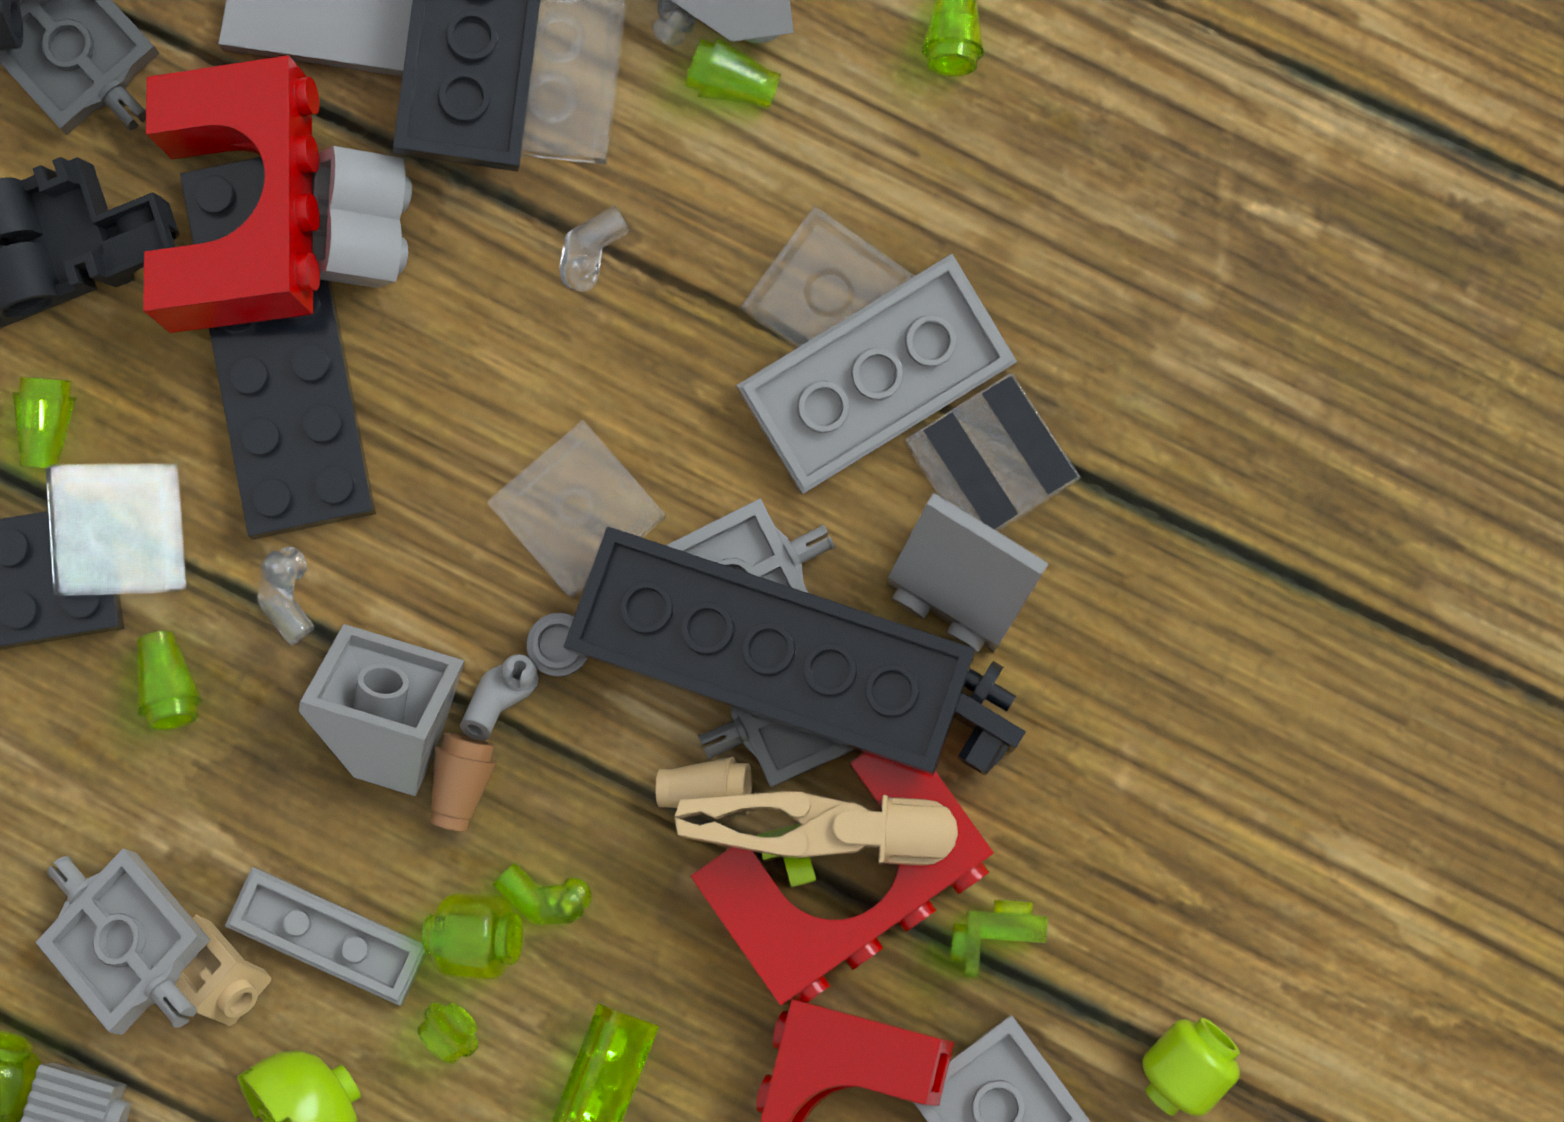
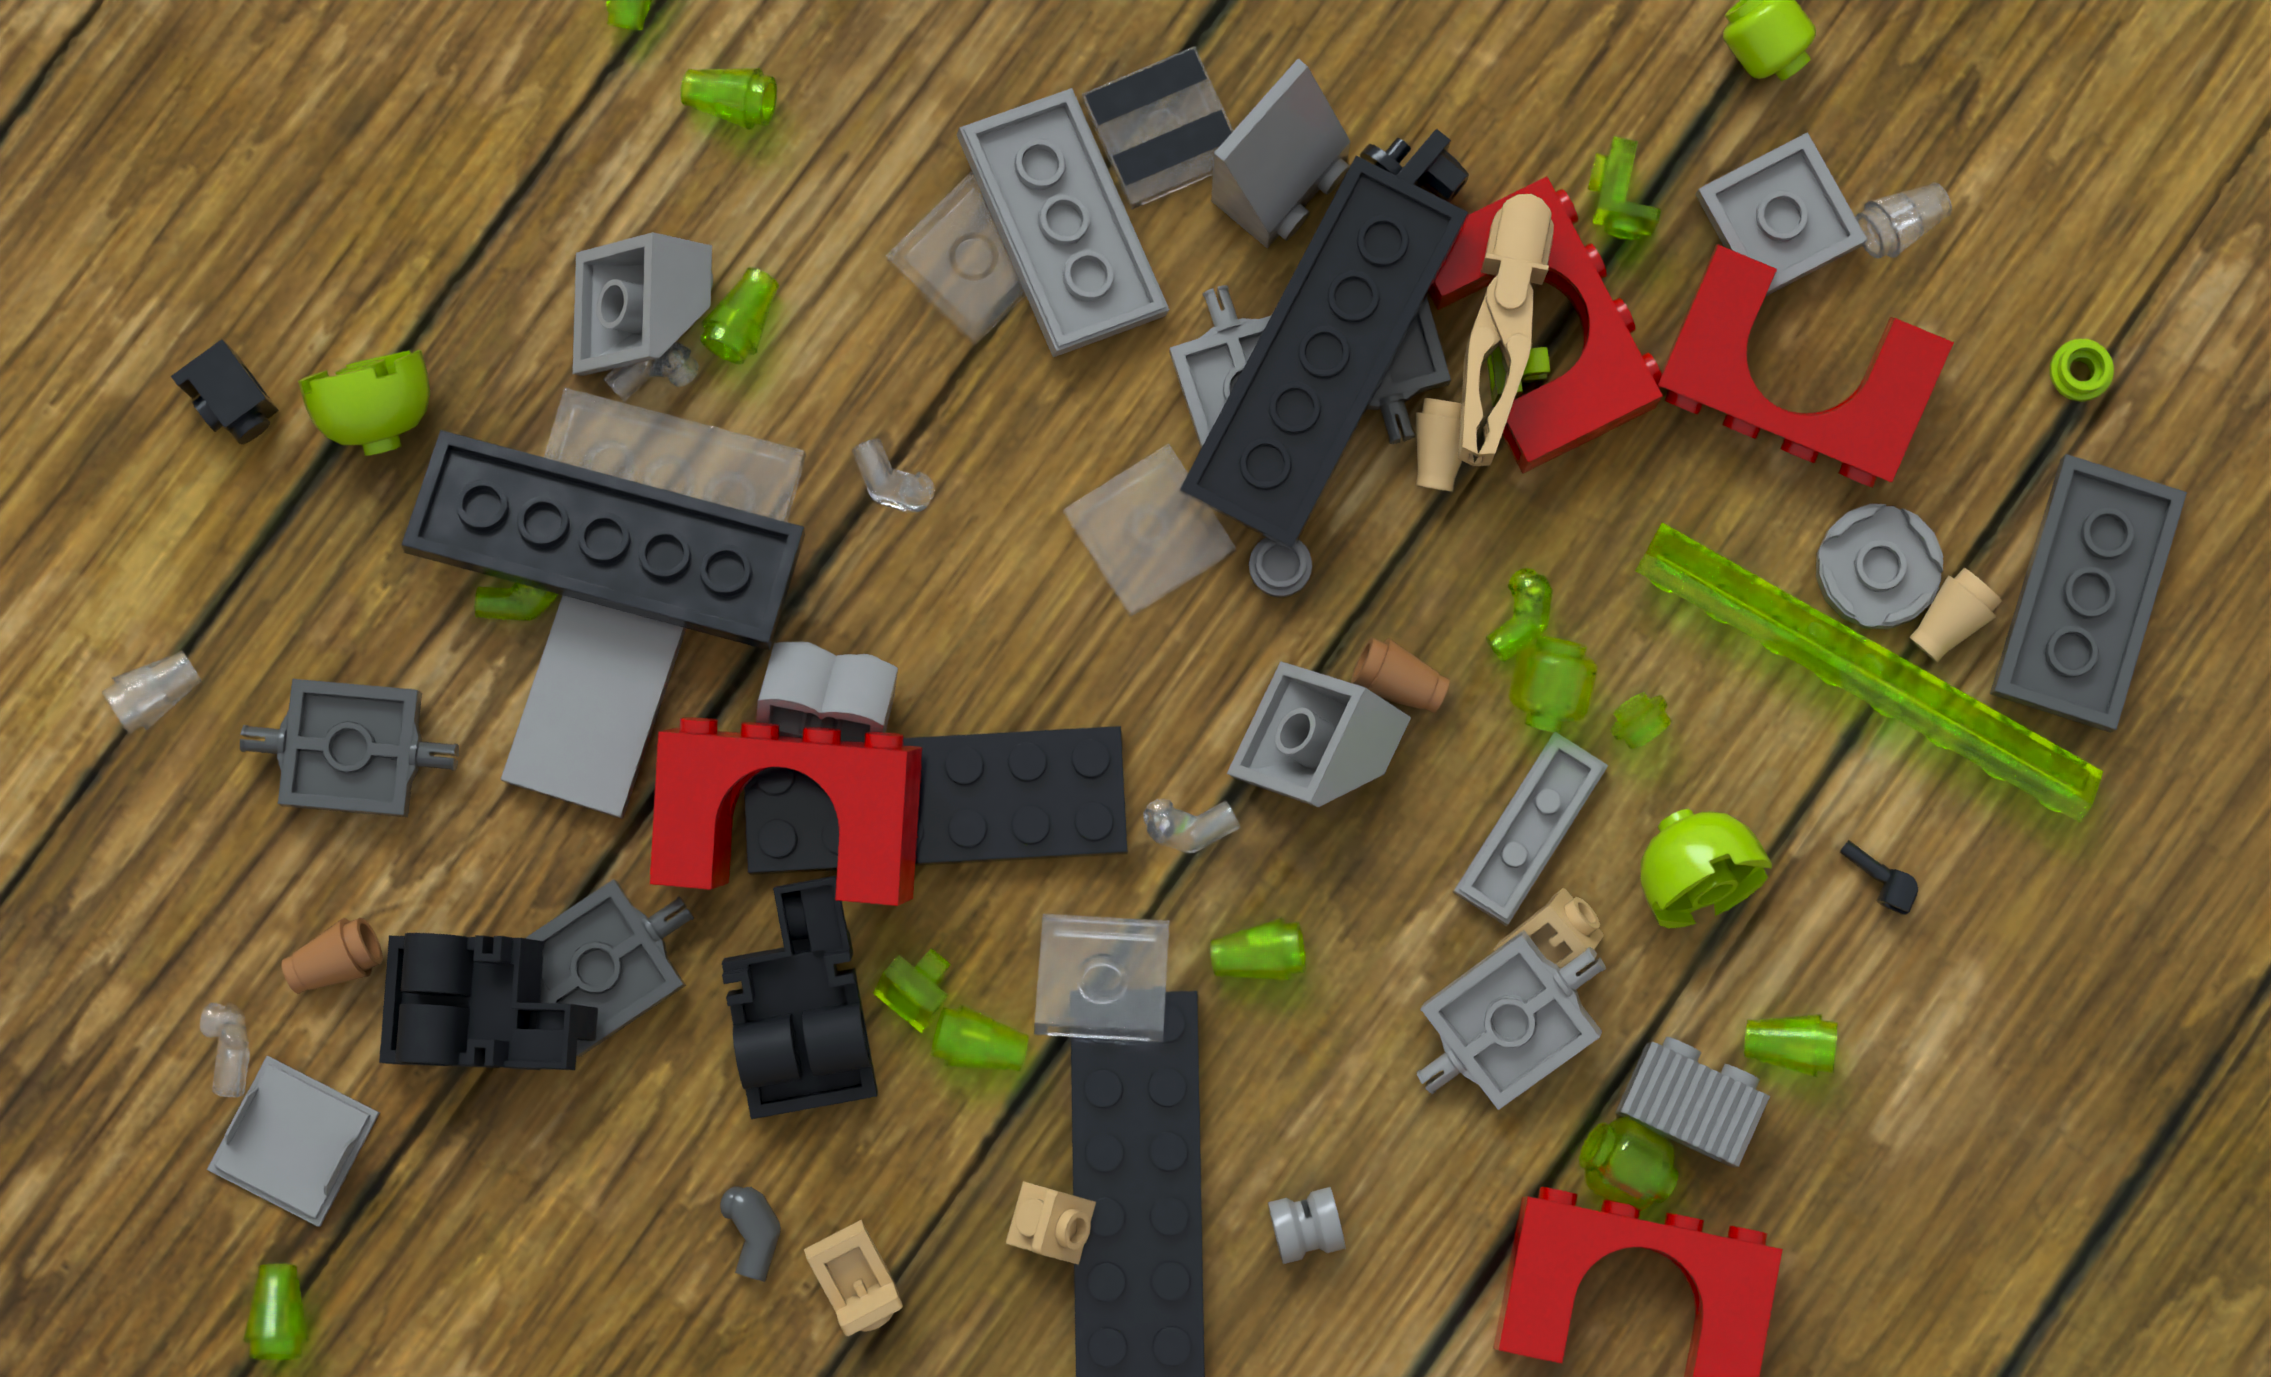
camera: 85 degrees left, 0 degrees up
light grey arm [460,654,539,740] -> none
none -> clear neon green tile [873,948,951,1033]

